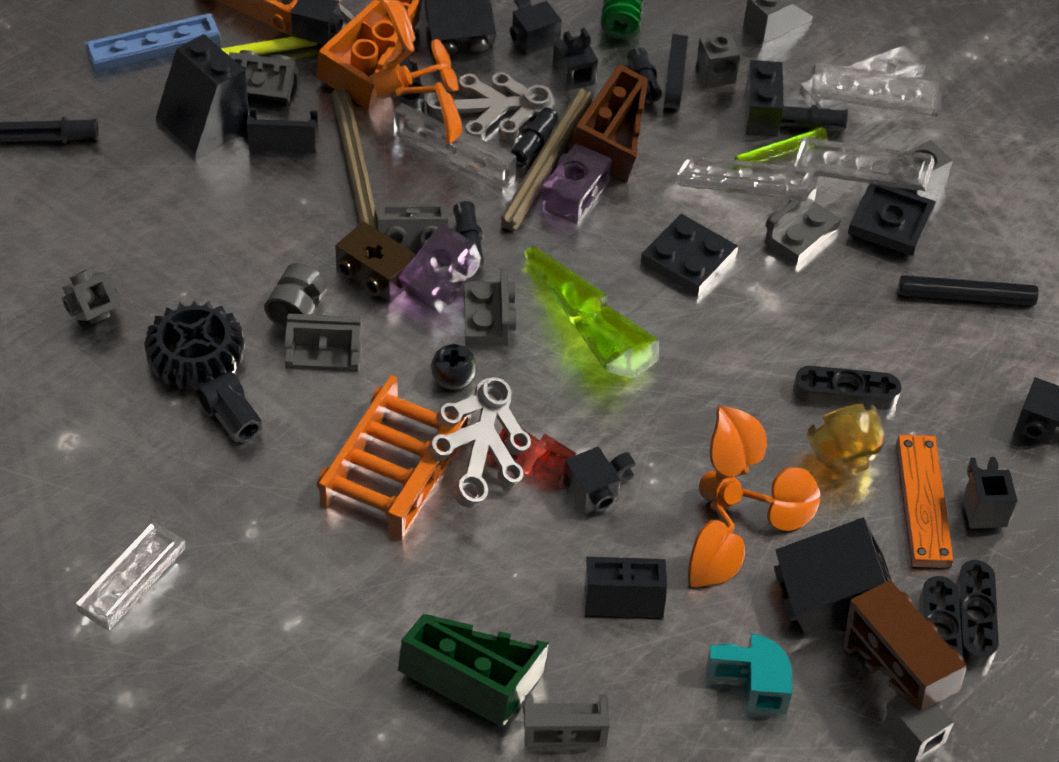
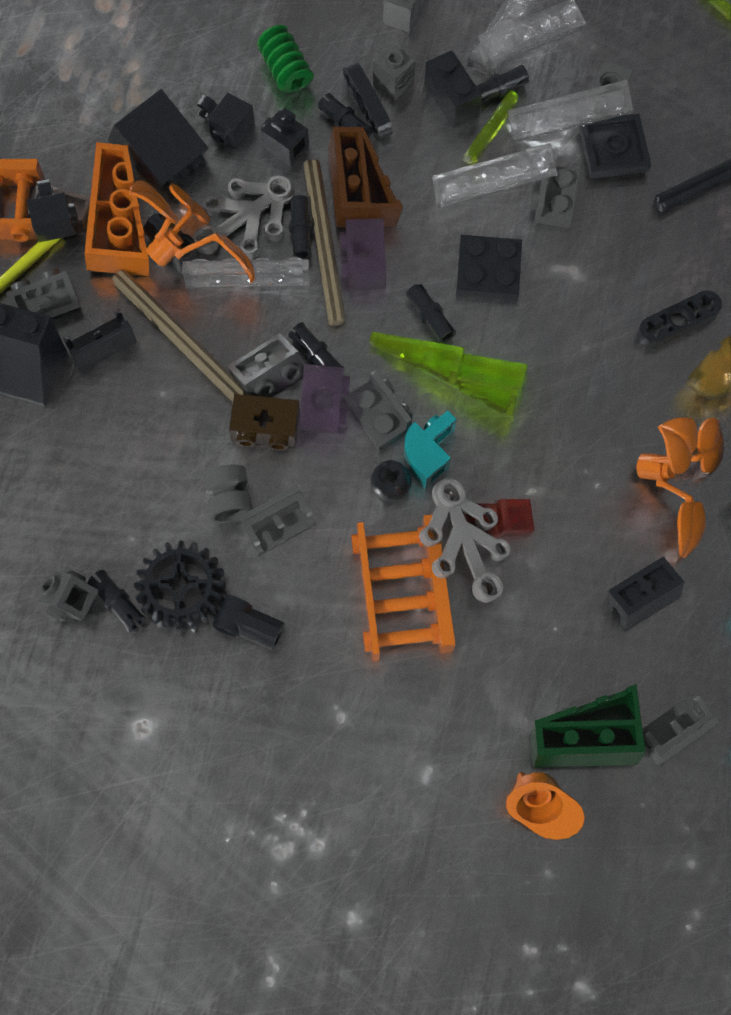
camera: 30 degrees left, 20 degrees up
clear plate [76,521,186,631] -> none
black brick [563,446,636,515] -> none
none -> black pin [87,569,146,632]
none -> teal brick [403,410,457,490]
none -> black pin [406,284,456,343]
none -> orange piece [505,772,585,840]

